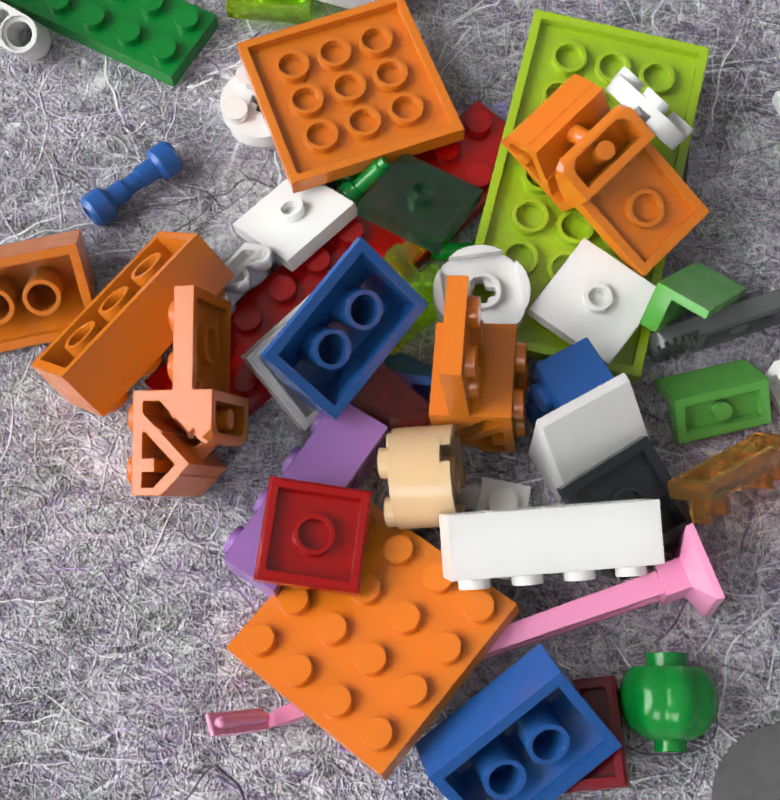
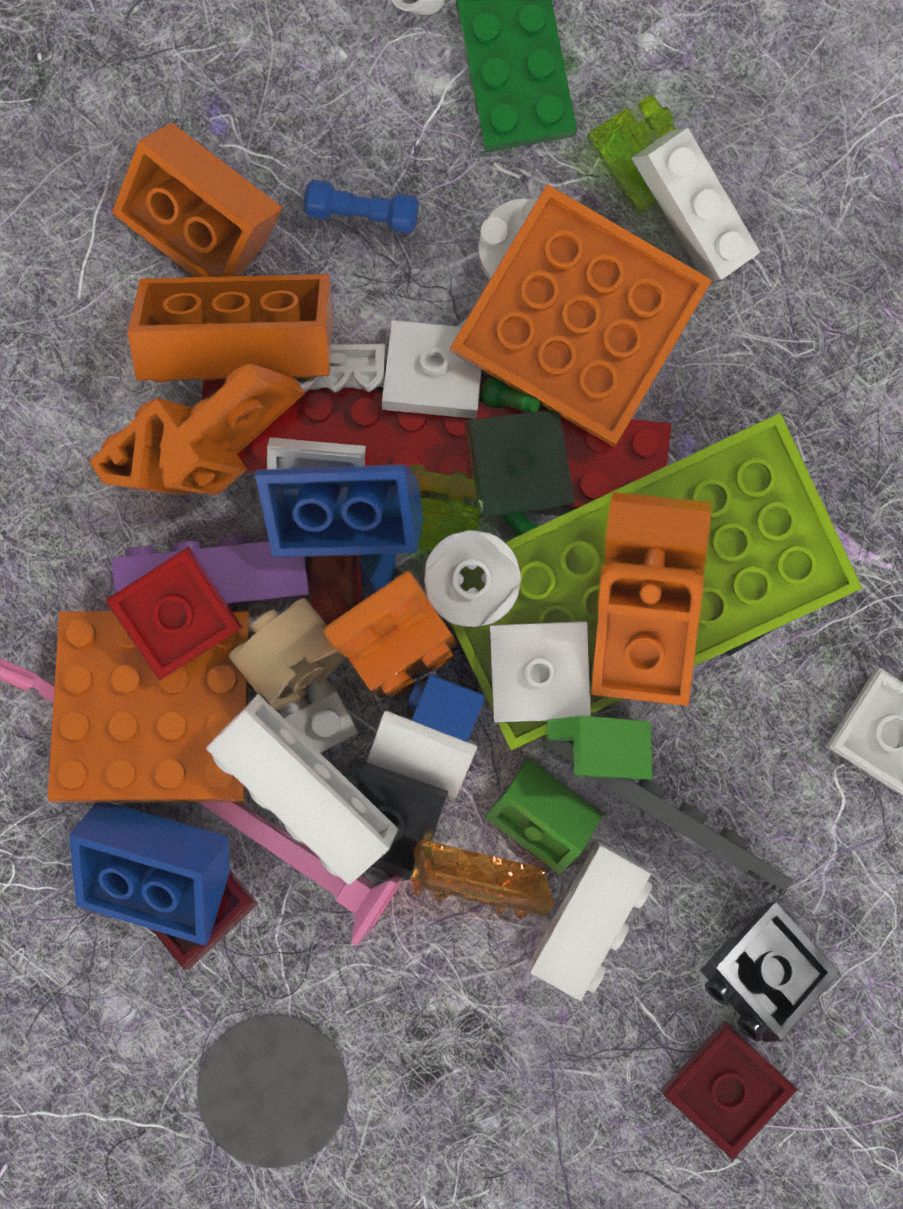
camera: 50 degrees right, 20 degrees up
white plate [605,66,694,151] -> none
green plant [618,652,719,752] -> none

